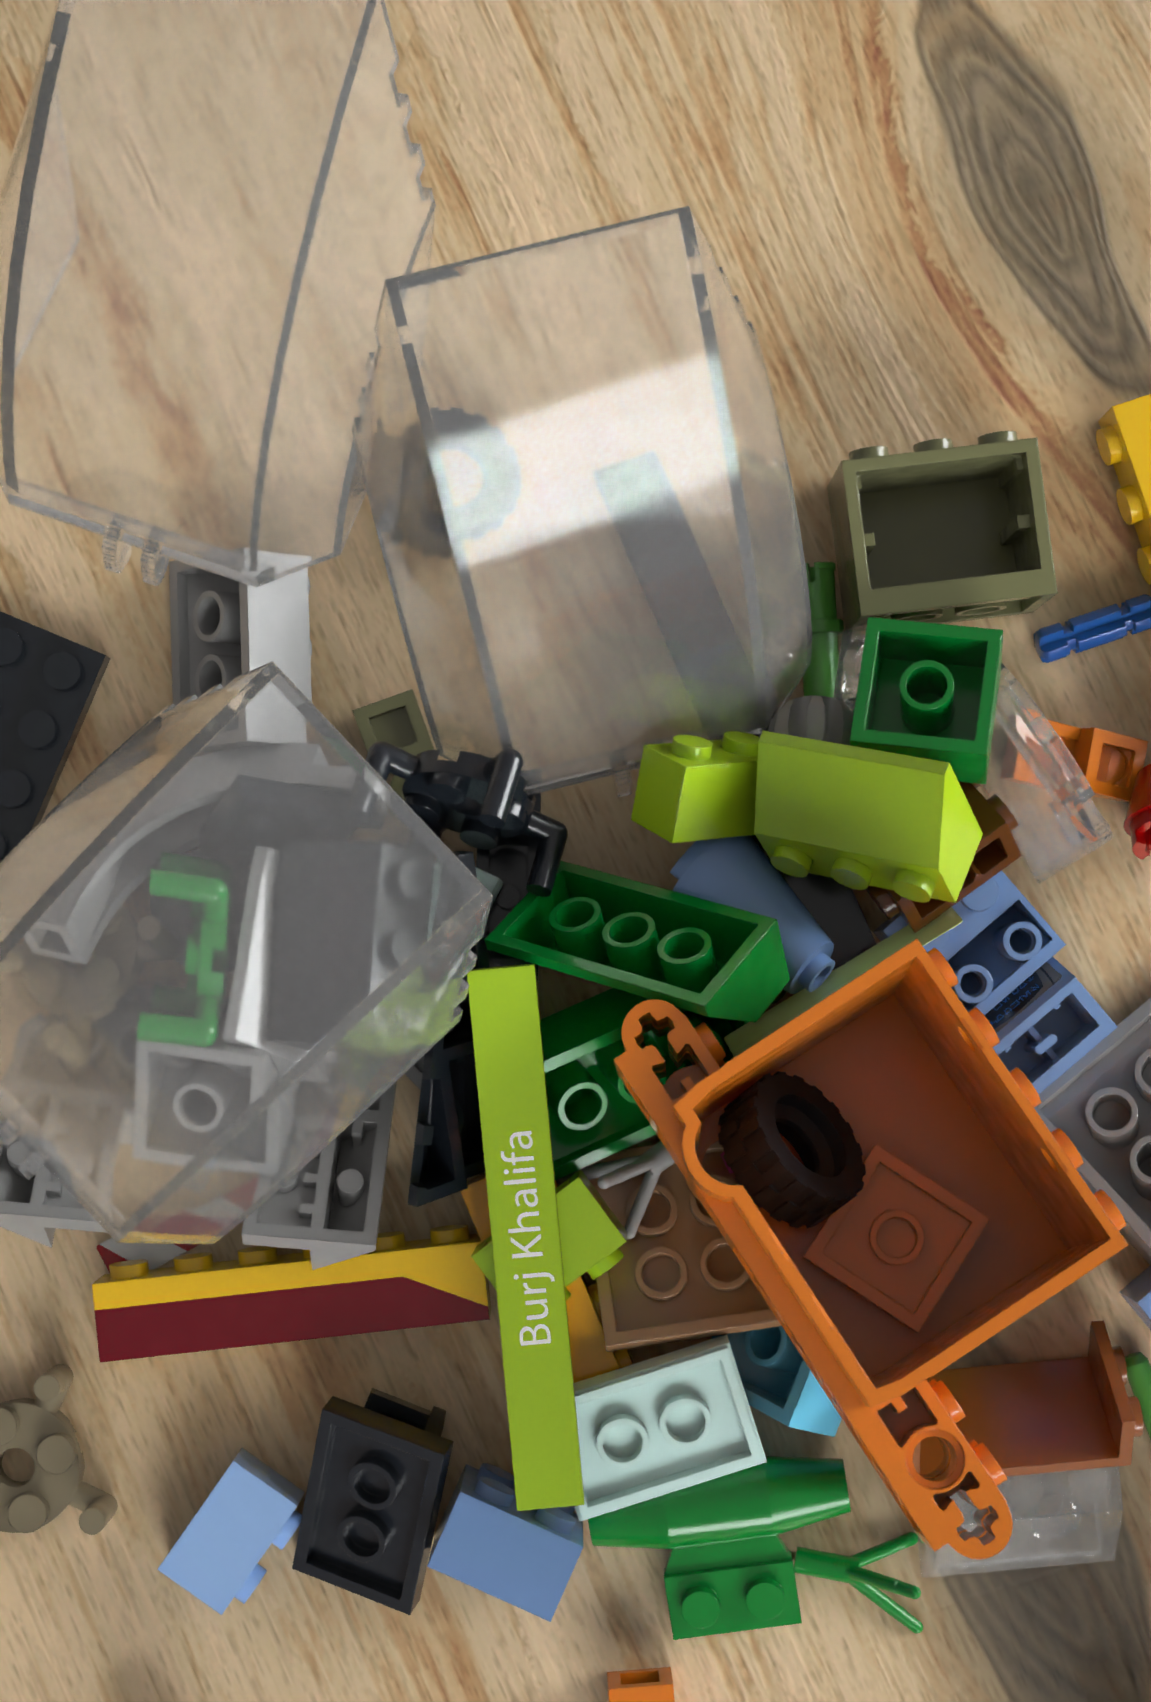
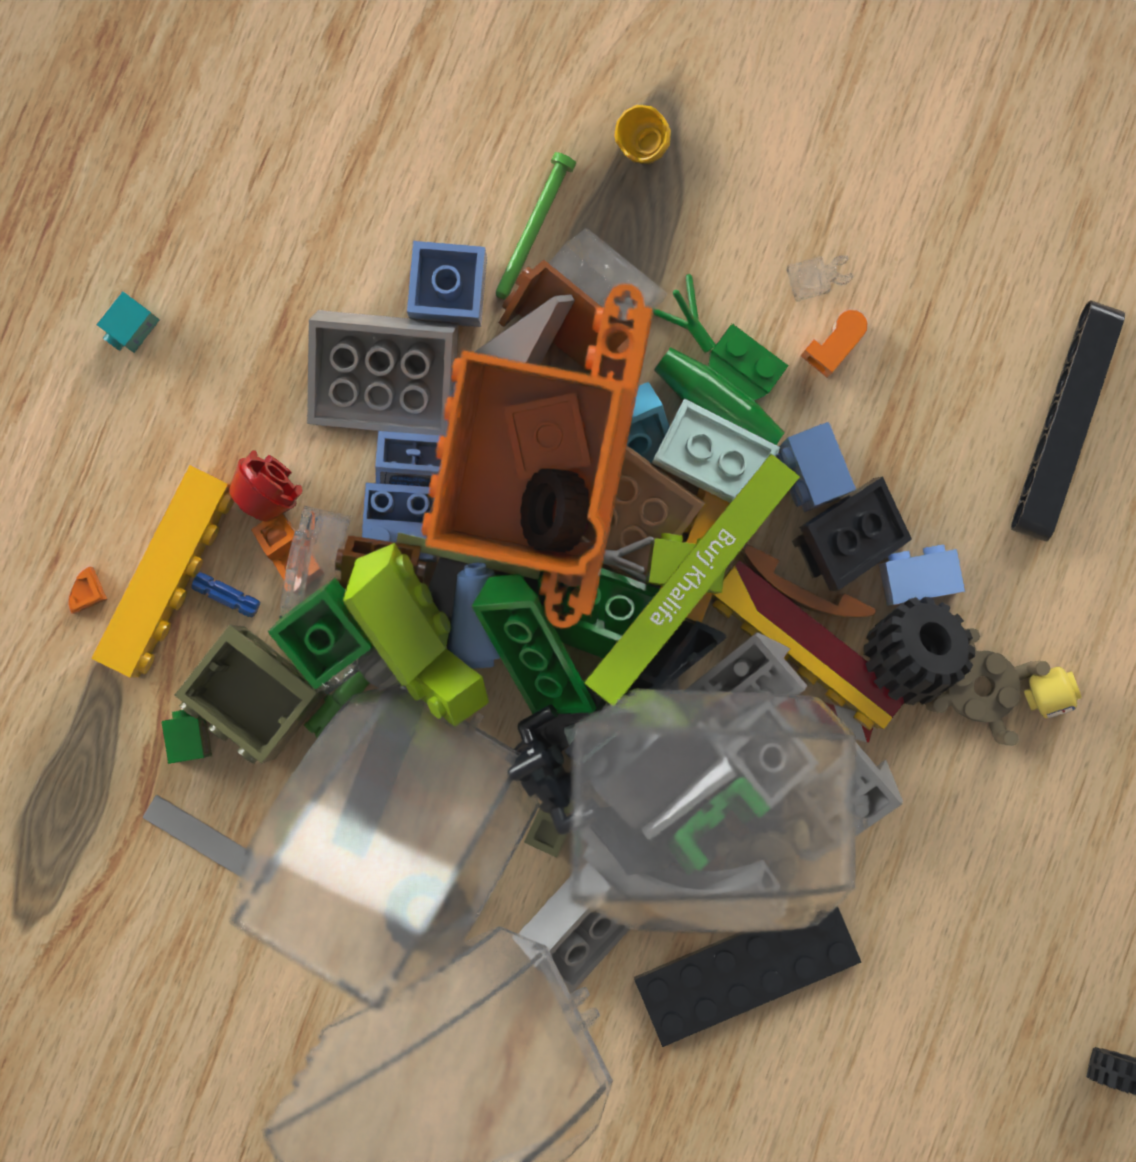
camera: 130 degrees left, 0 degrees up
none -> light grey sticker [143,795,277,890]
none -> green brick [161,710,212,764]
none -> light grey slope [474,294,575,366]
none -> dark orange slope [740,544,877,618]
none -> black wheel [863,597,975,705]

